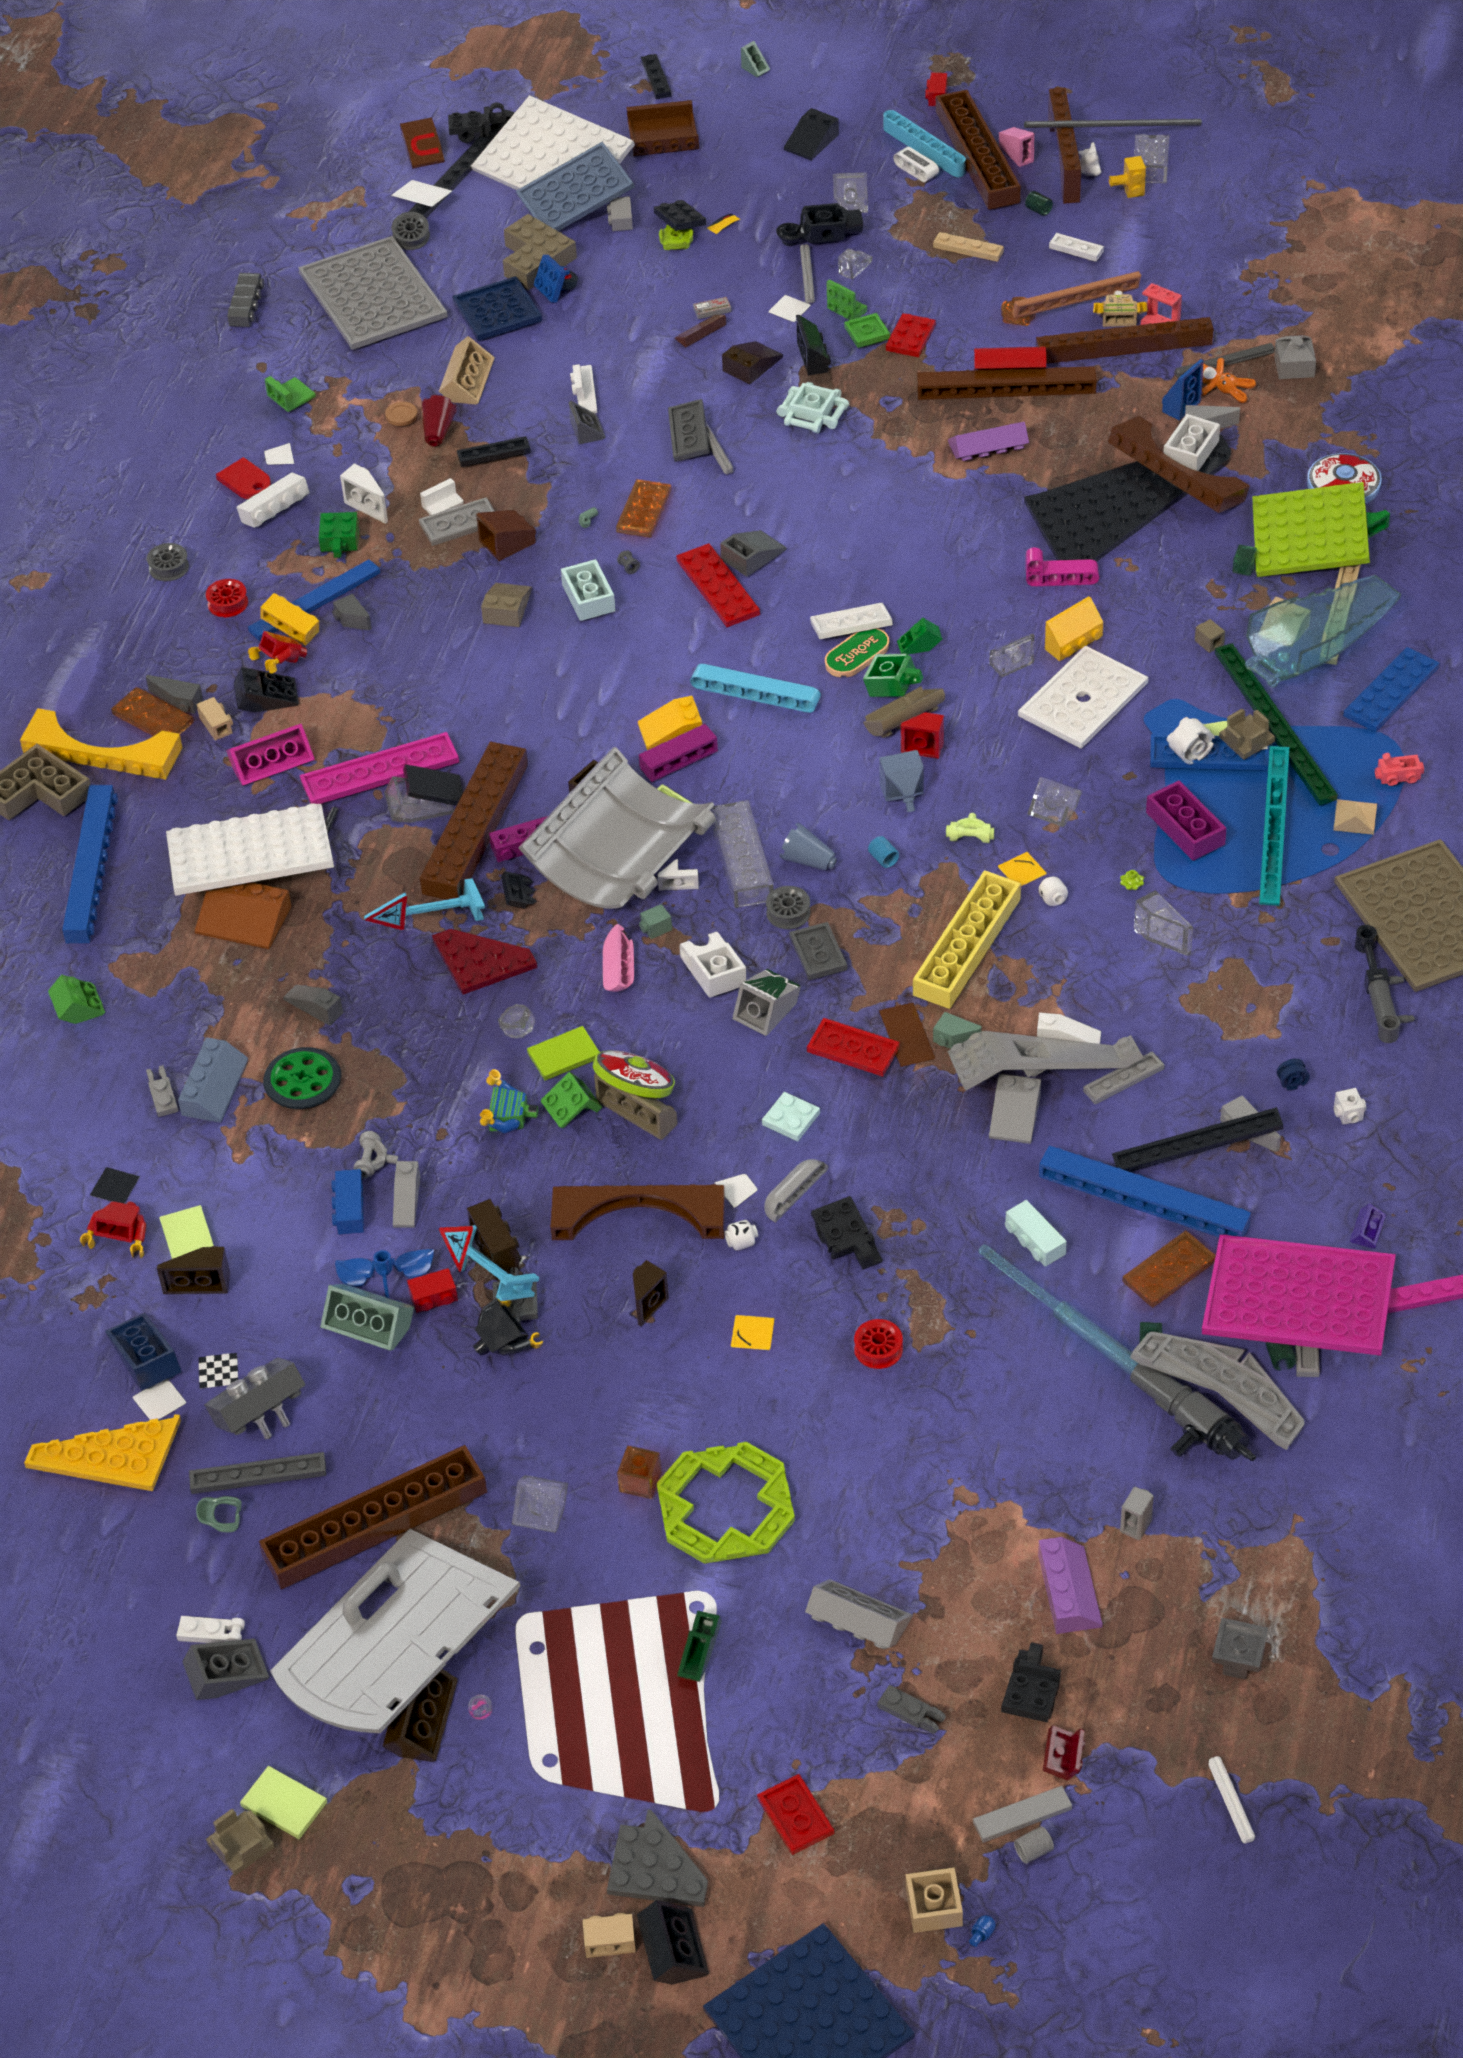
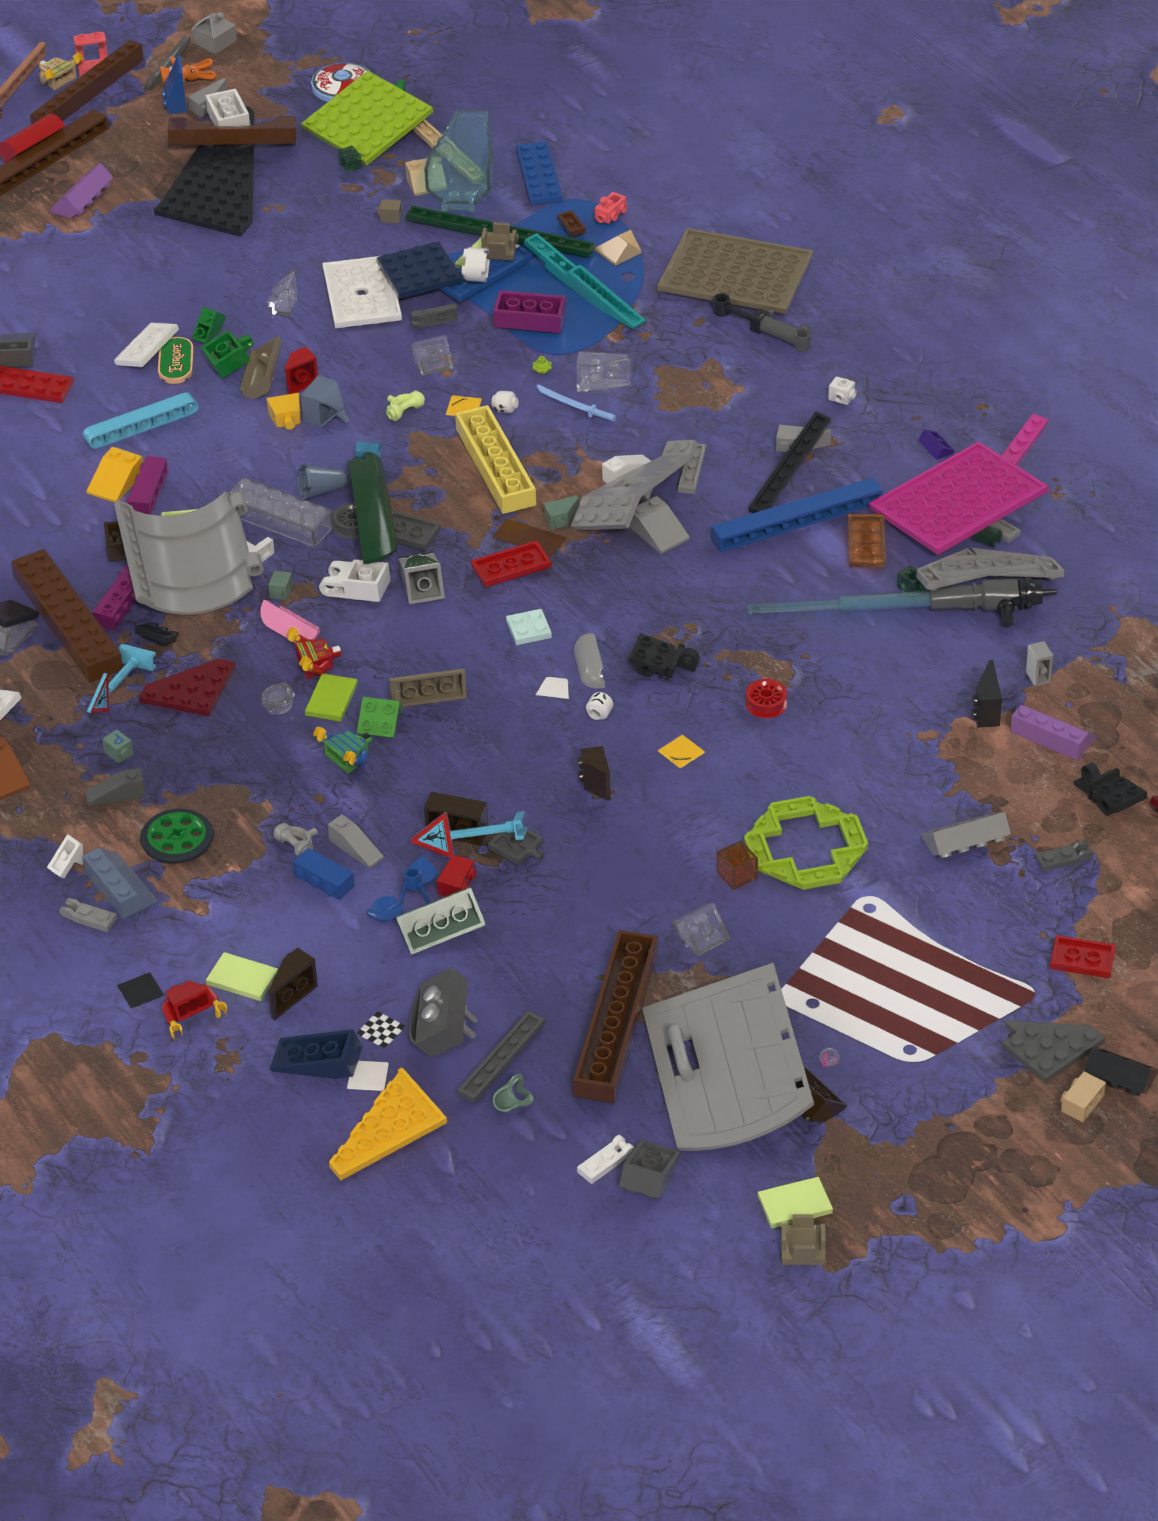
camera: 50 degrees left, 5 degrees down
black torso [473,1299,543,1356] -> none
reddish brown arch [550,1184,725,1240] -> none
dish [593,1050,675,1098] -> none
dark green slope [677,1610,722,1682] -> none
light aqua brick [1005,1200,1067,1267] -> none
dark pink beam [1025,547,1099,586] -> none
yellow slope [1045,596,1103,661] -> none
dark blue wheel [1276,1058,1310,1090] -> none
none -> white slope [47,834,83,878]
none -> sand green brick [102,730,133,763]
none -> yellow torso [266,393,301,430]
none -> red torso [287,627,341,679]
none -> dark green slope [348,452,397,564]
none -> dark blue plate [377,241,462,299]
none -> dark grey hinge [410,303,458,328]
none -> light blue sword [537,385,616,422]
none -> reddish brown plate [557,210,586,237]
none -> black slope [972,660,1002,728]

